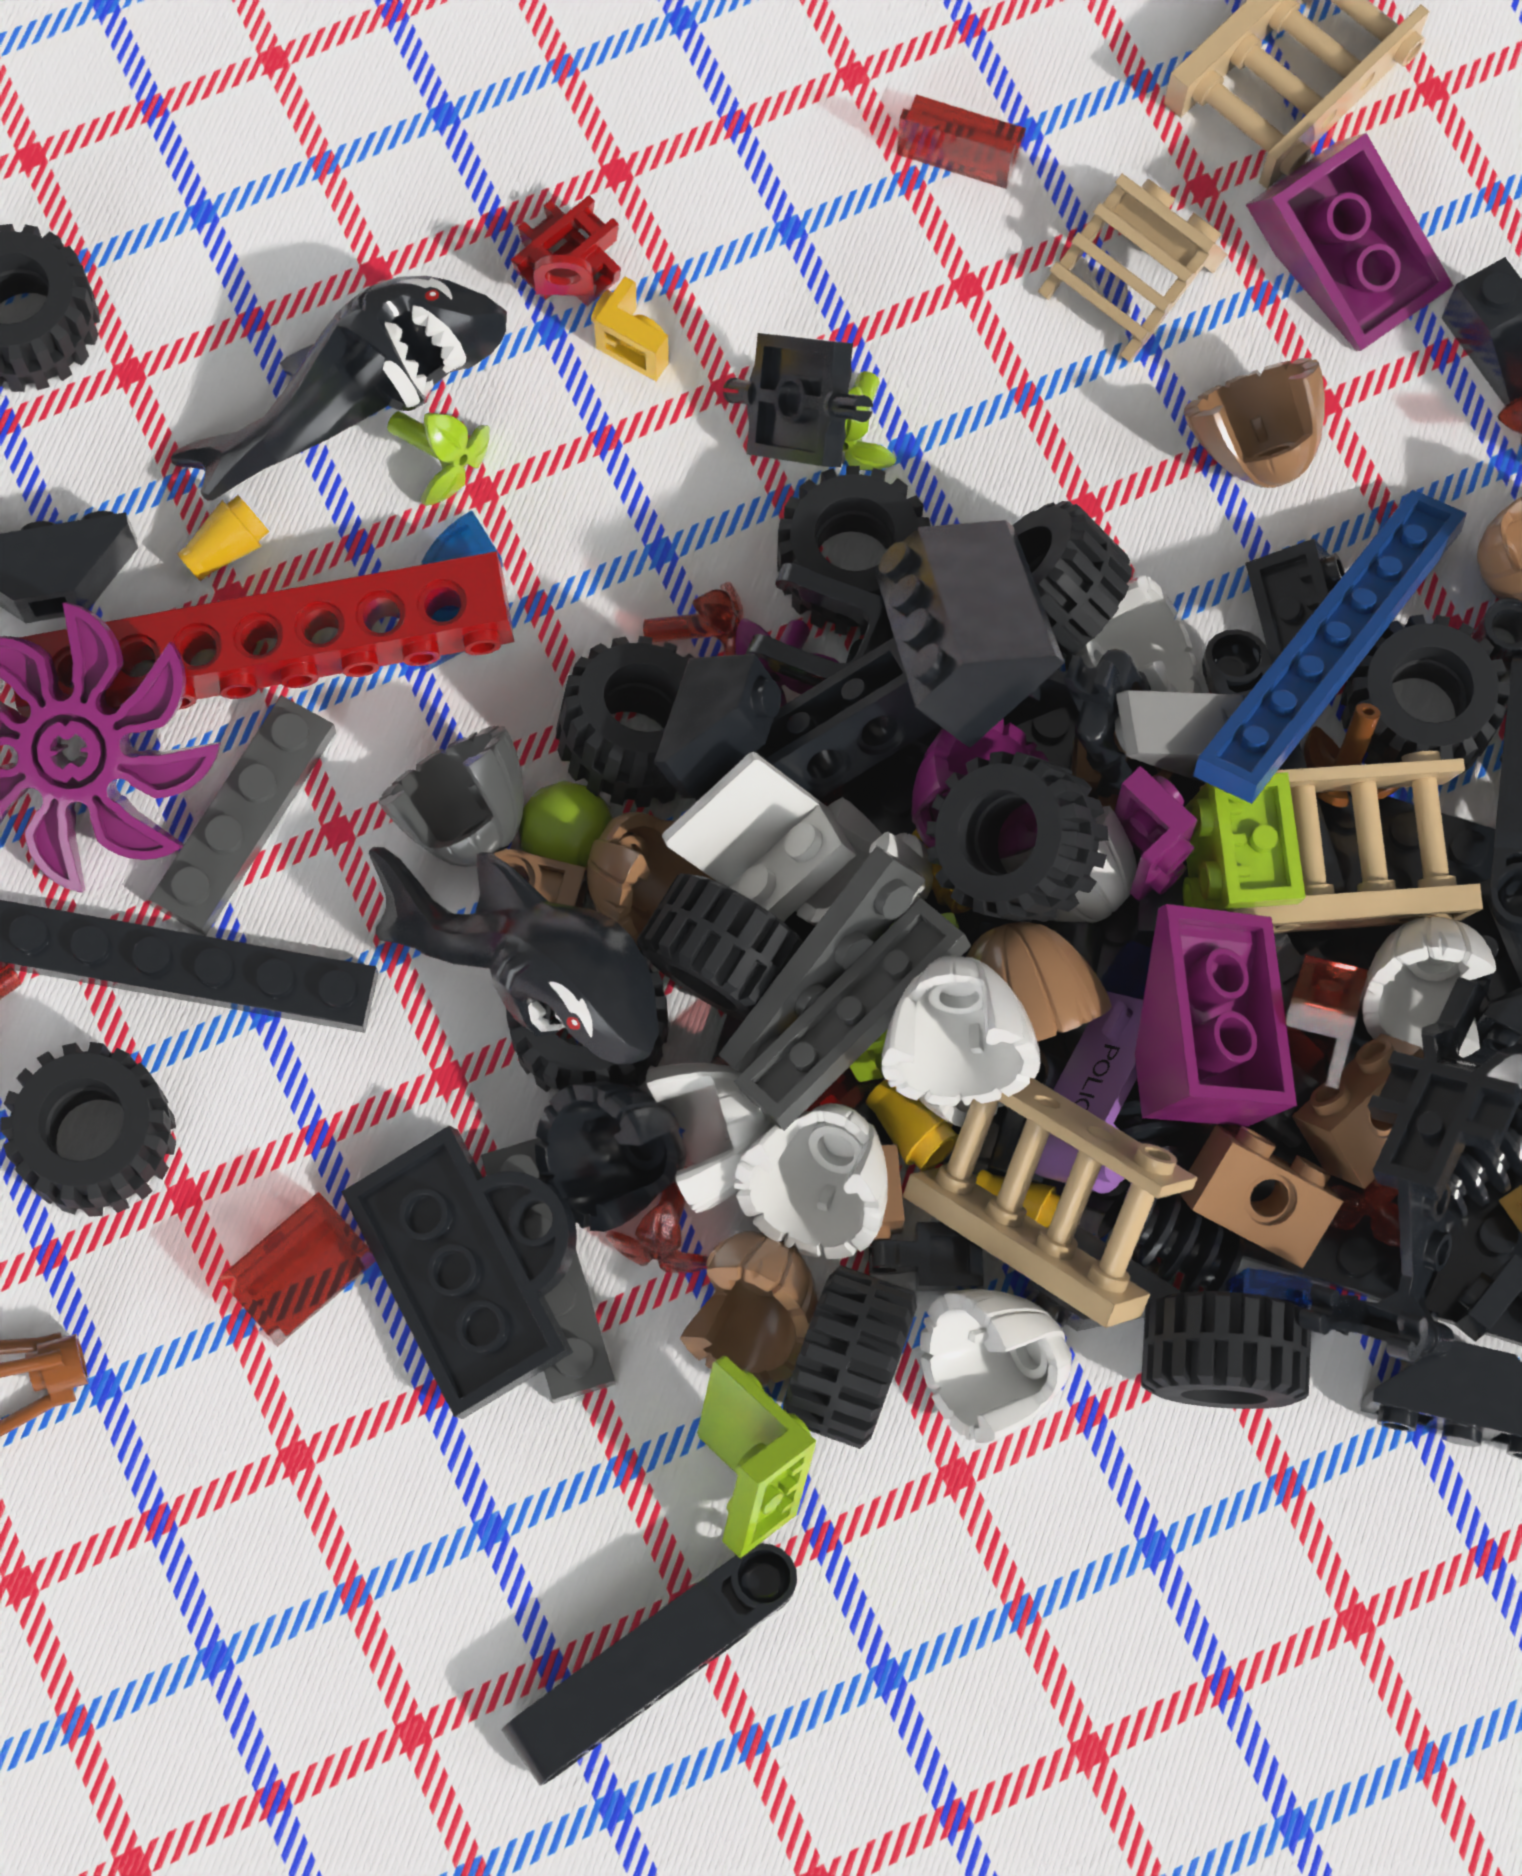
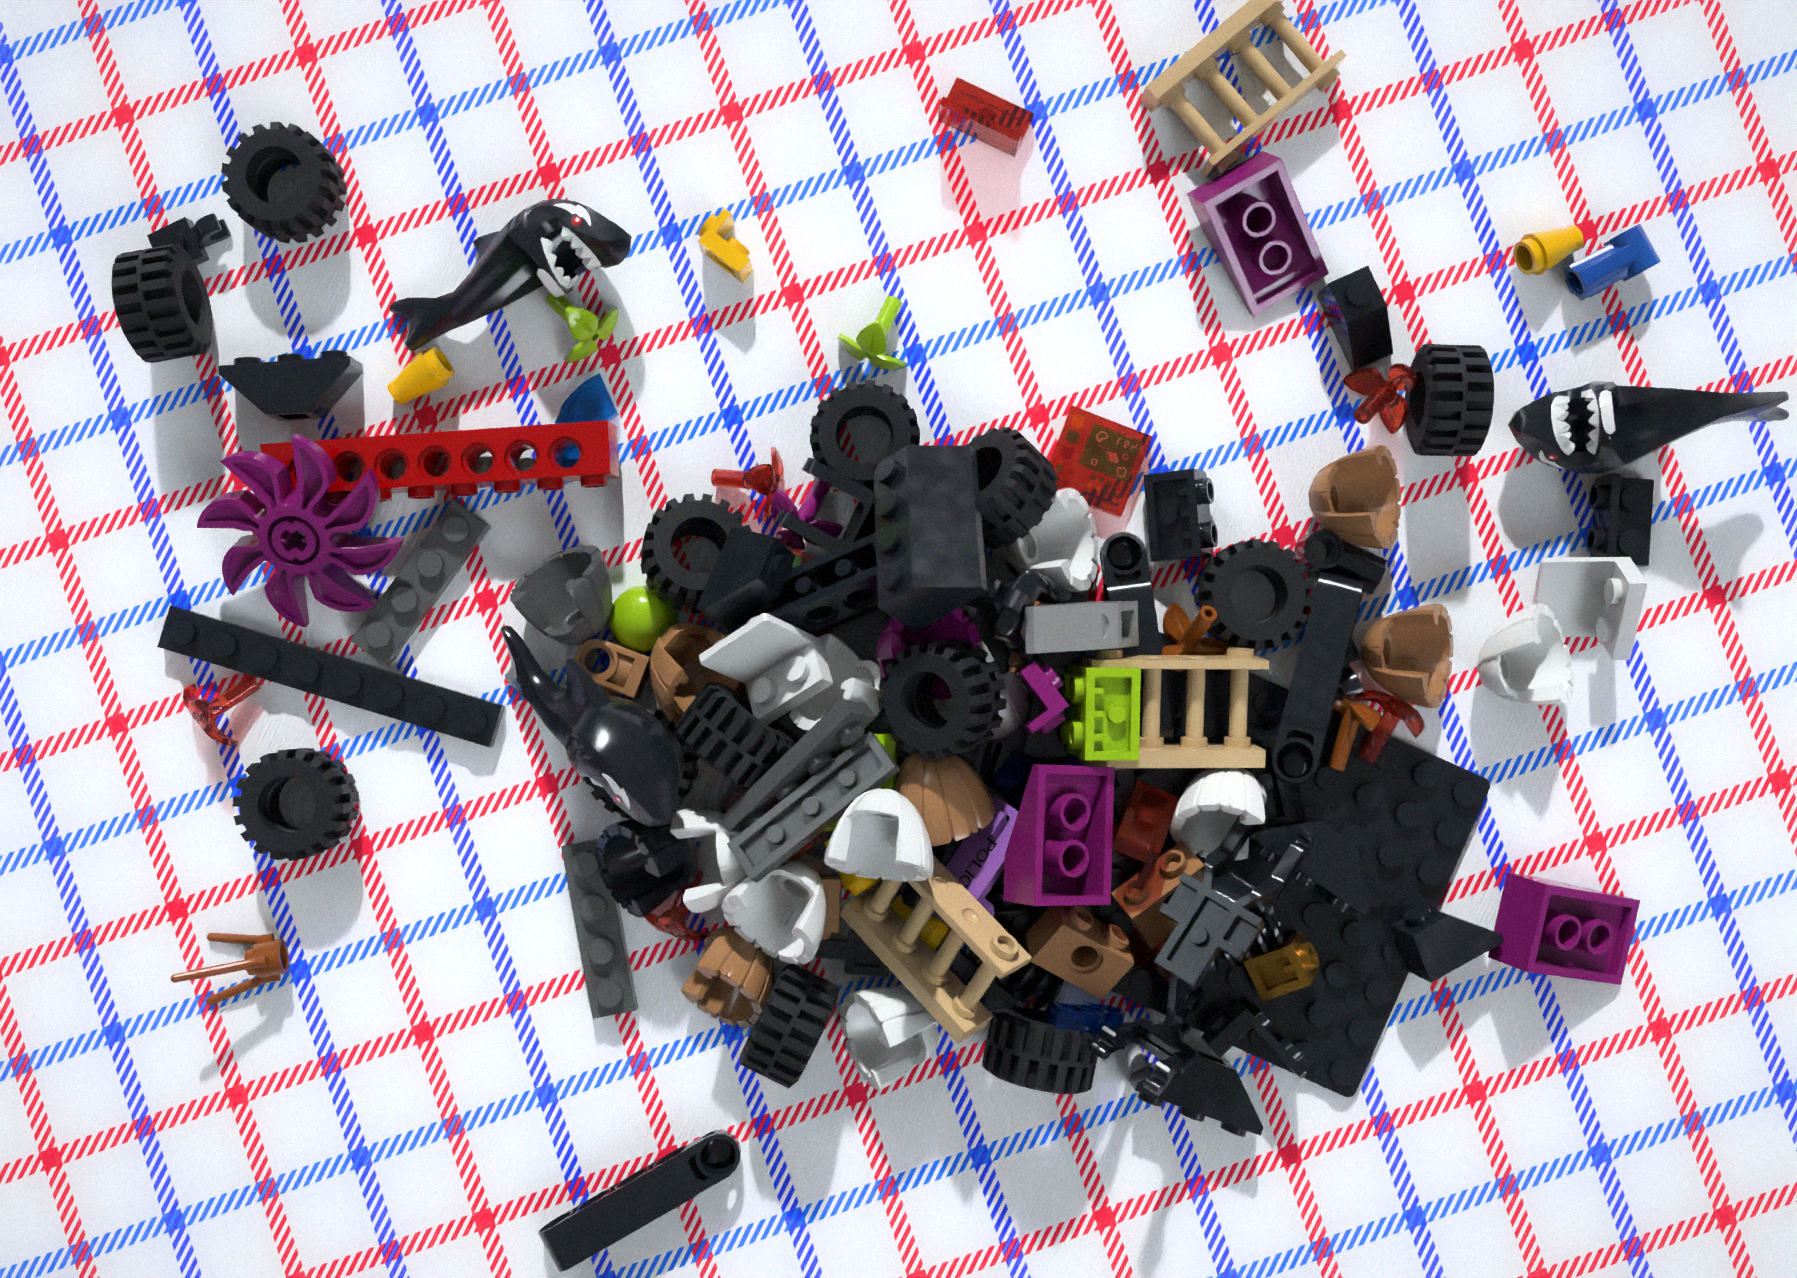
camera: 10 degrees right, 15 degrees up
clear red panel [218,1192,376,1347] -> none
black plate [342,1126,577,1419] -> none
red piece [511,195,621,307] -> none
lime bracket [697,1355,817,1559] -> none
black plate [723,333,873,467] -> none
tan plate [1037,173,1228,363] -> none
medium nougat hair [1183,358,1325,488] -> none
blue plate [1193,489,1467,804] -> none
none -> clear red tile [1050,405,1152,518]

